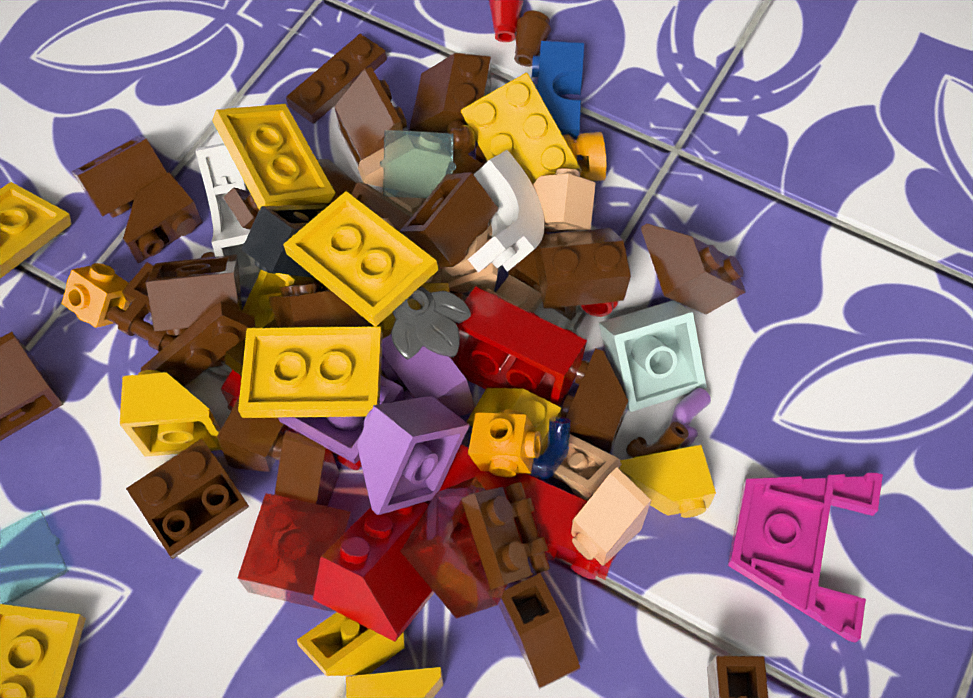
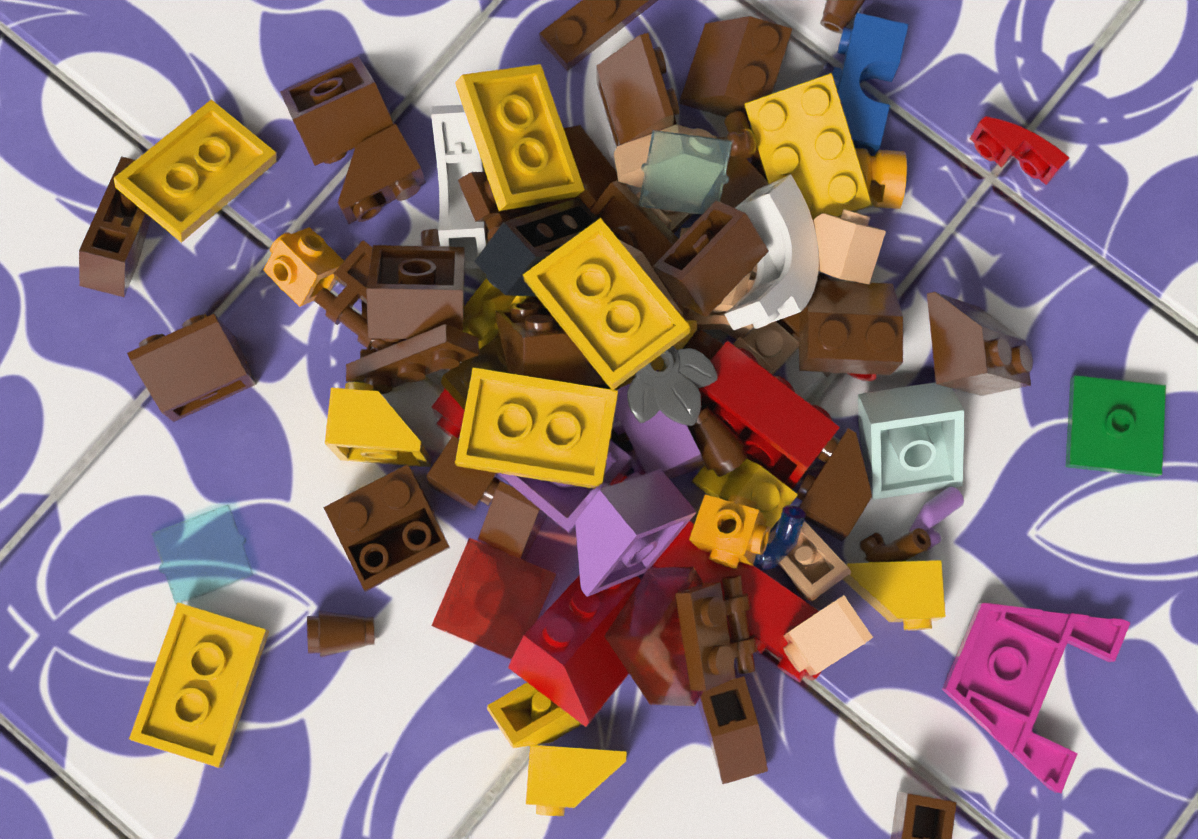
camera: 10 degrees right, 15 degrees up
none -> reddish brown cone [307,611,375,658]
none -> reddish brown cone [687,405,748,477]
none -> red slope [969,116,1070,185]
none -> green plate [1065,375,1166,477]

